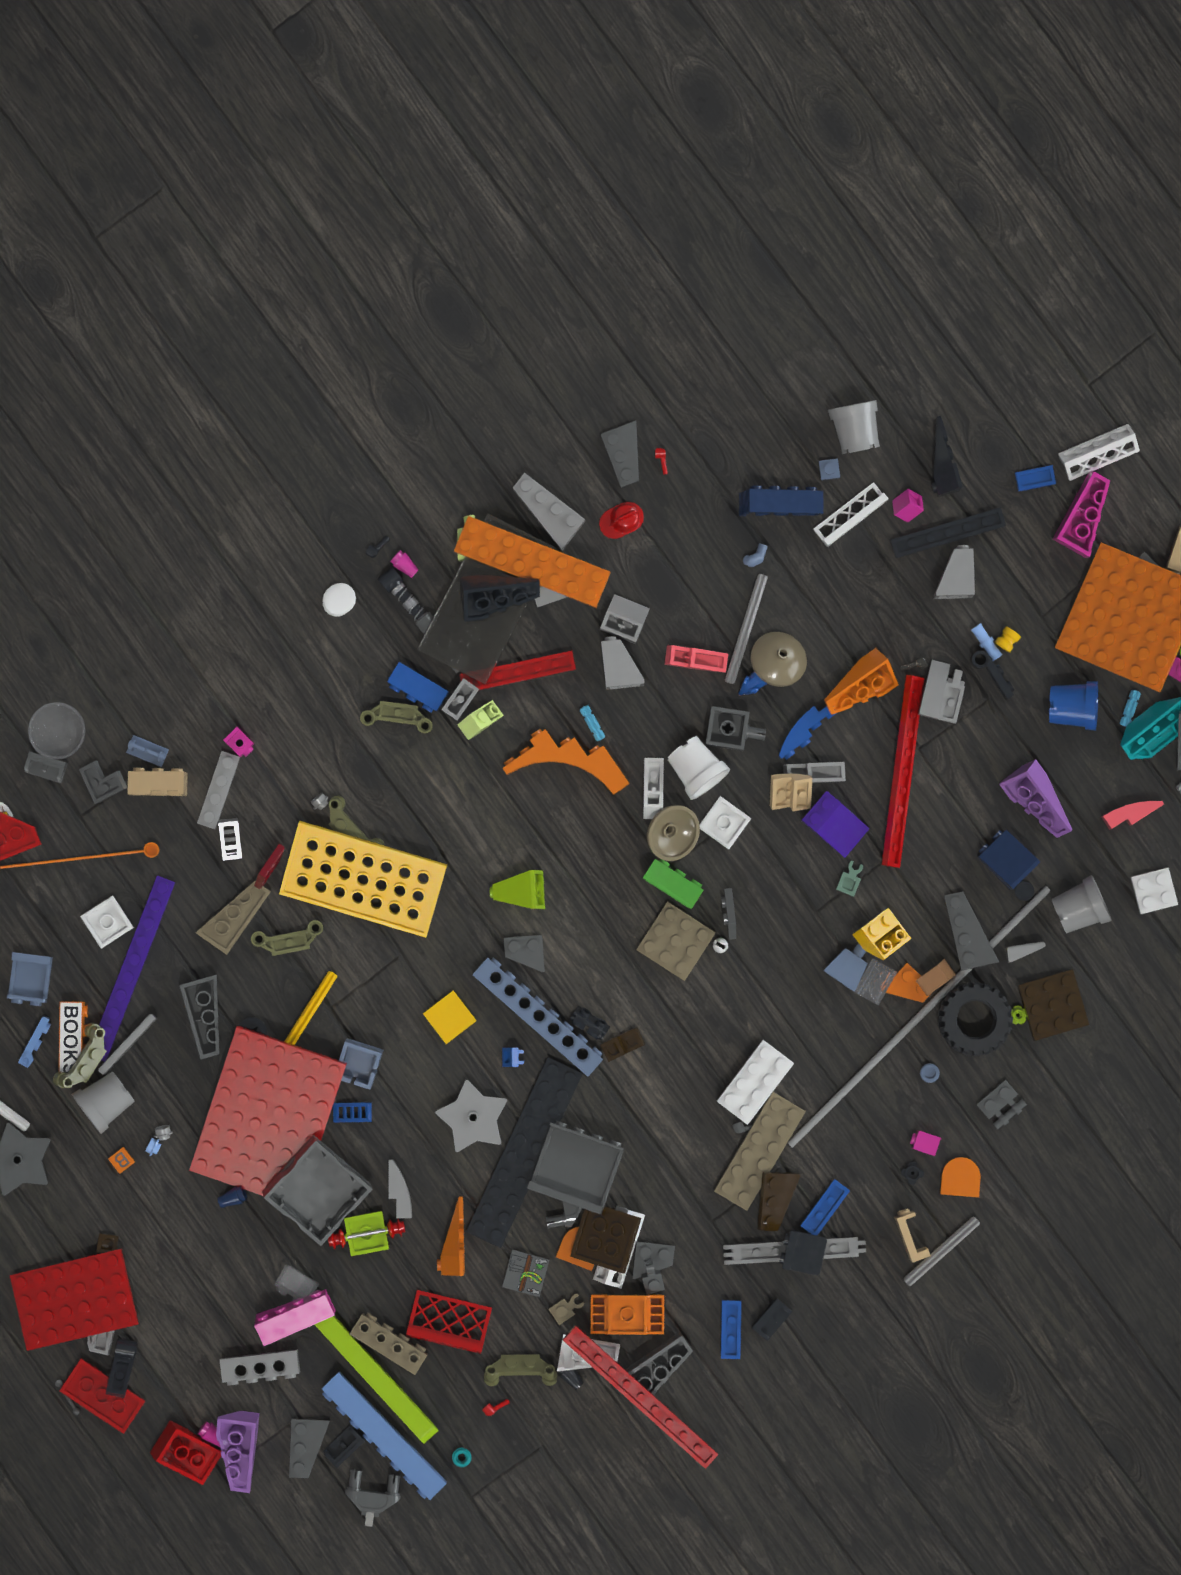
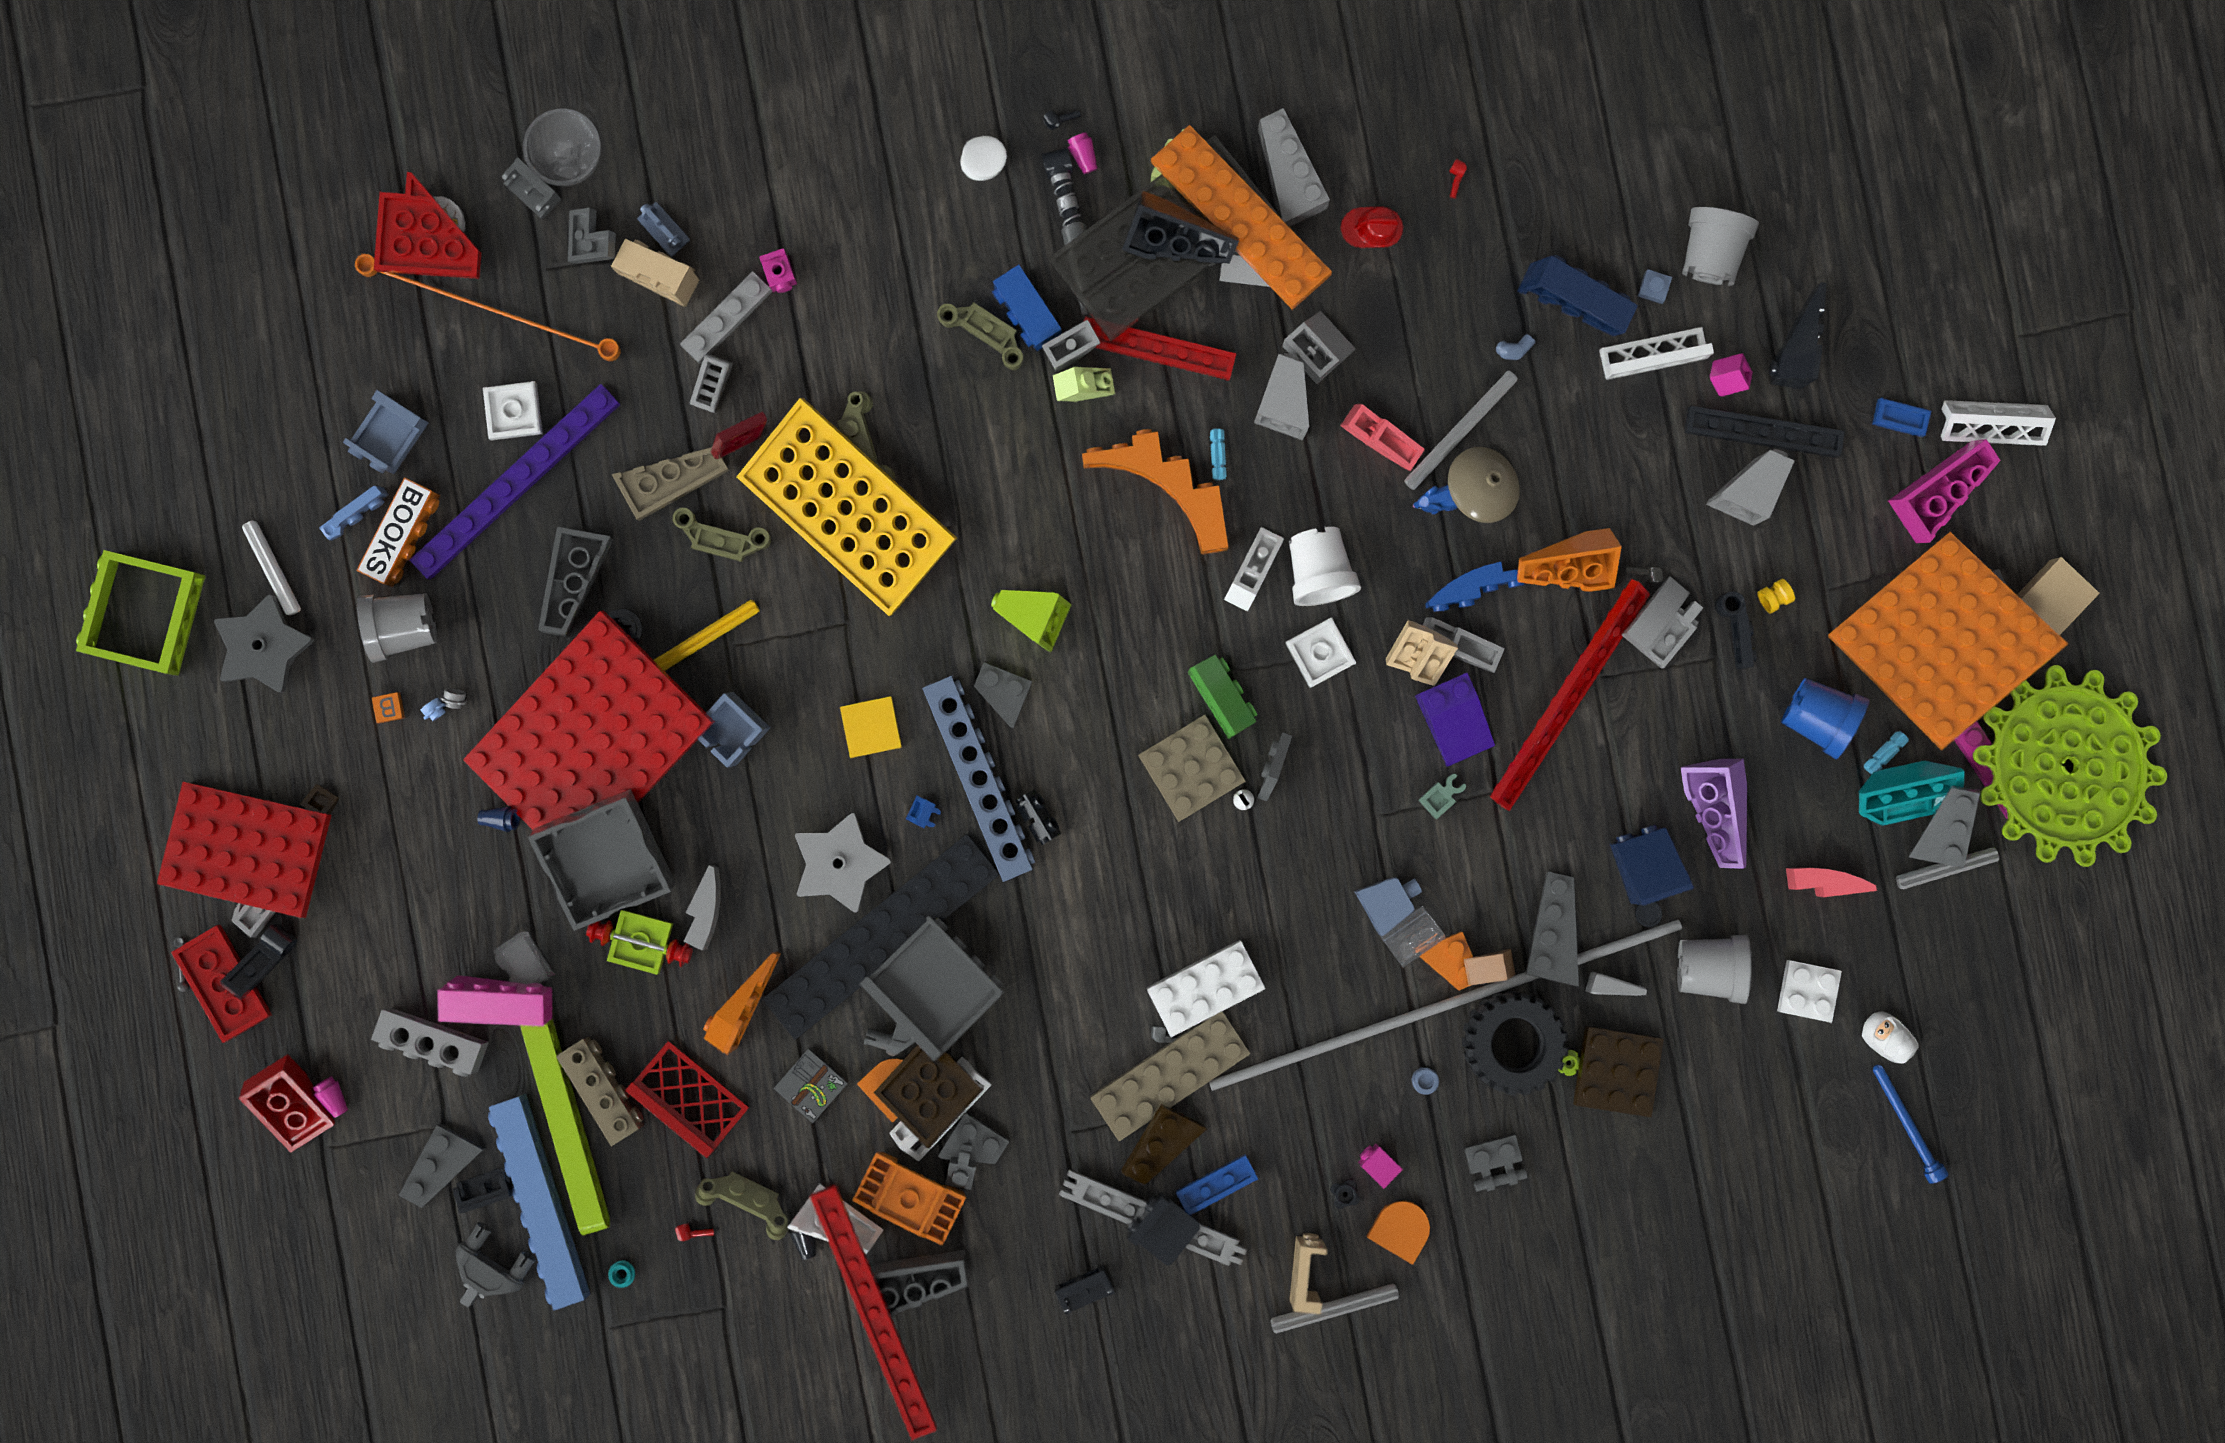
camera: 25 degrees right, 0 degrees up
olive plate [53,1023,107,1088] -> none
light grey tile [98,1014,158,1075] -> none
medium lavender wedge [216,1411,259,1493] -> none
light grey plate [311,793,329,810] -> none
blue slope [333,1102,372,1122] -> none
dark tan plate [548,1293,584,1325] -> none
dark brown slope [600,1027,645,1062] -> none
dark grey wing [601,421,639,488] -> none
dark tan dish [647,805,700,861] -> none
dark grey brick [705,706,766,751] -> none
blue plate [721,1300,741,1359] -> none
yellow slope [852,908,911,960] -> none
light blue pin [971,623,1003,662] -> none

